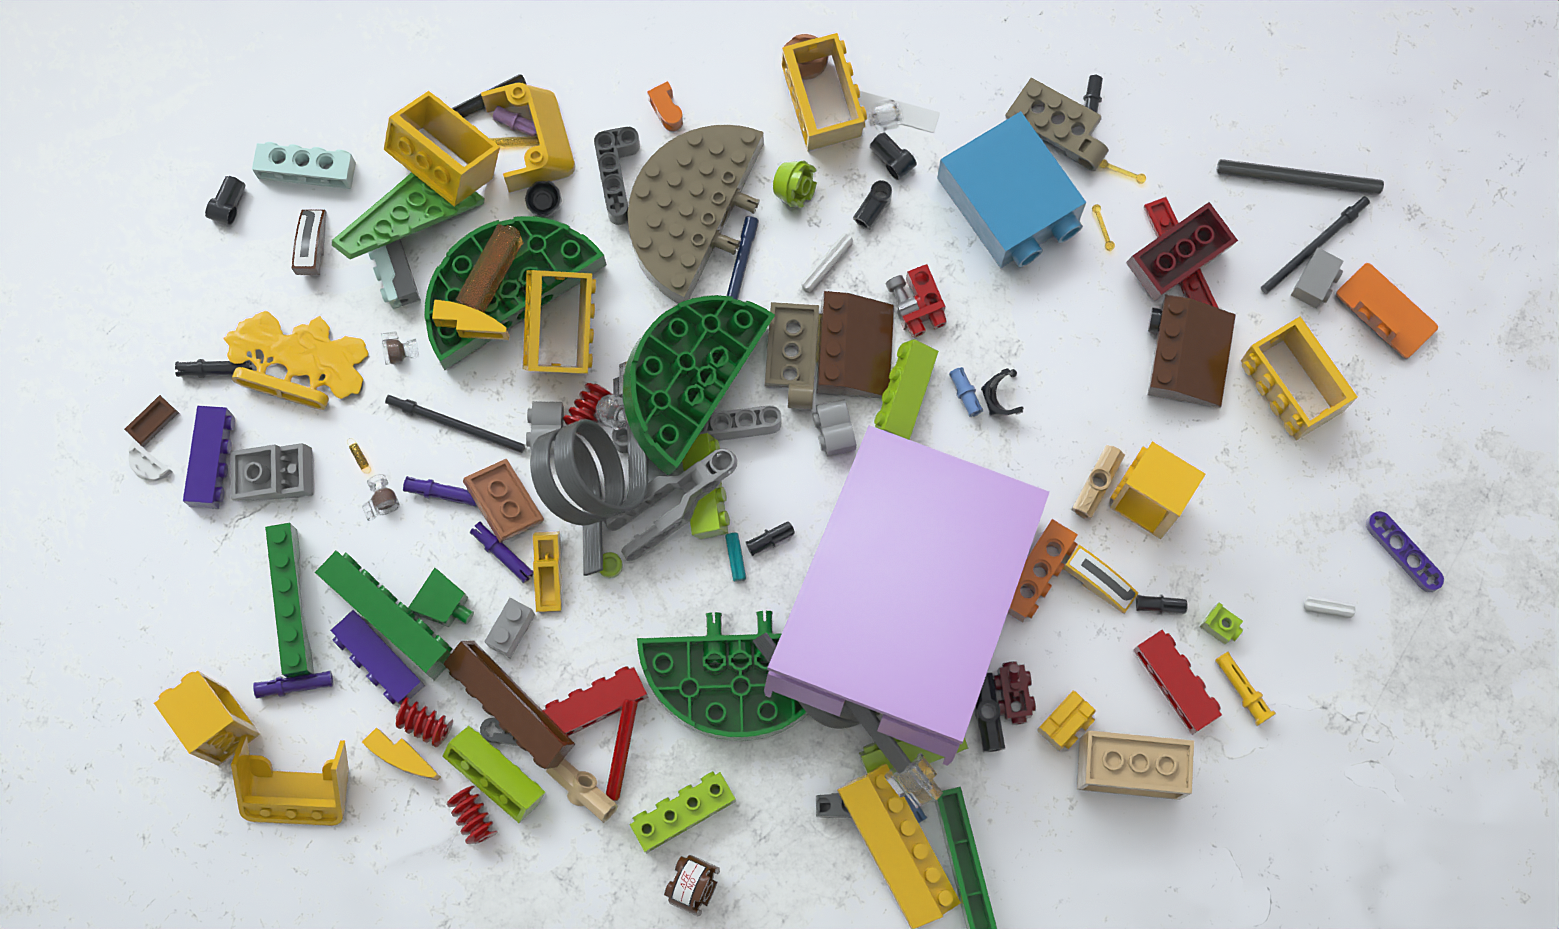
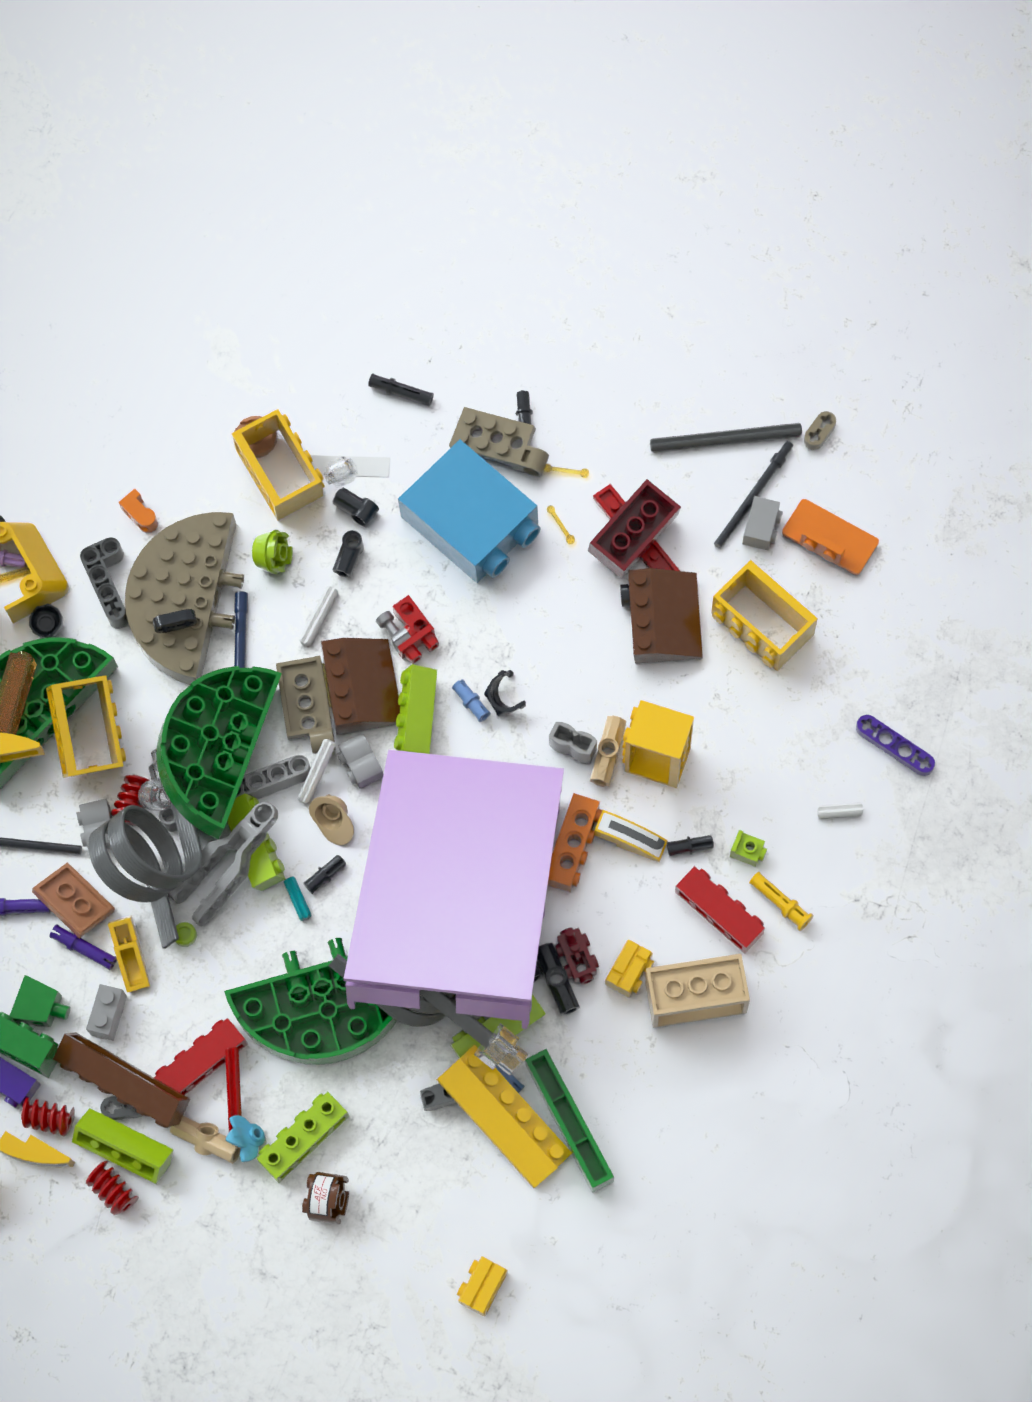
camera: 10 degrees left, 5 degrees down
none -> black beam [153,609,197,633]
none -> medium azure plate [226,1115,265,1162]
none -> white axle [298,739,336,803]
none -> tan piece [309,794,354,845]
none -> black pin [368,373,434,406]
none -> light grey brick [549,722,597,763]
none -> dark tan beam [804,411,836,450]

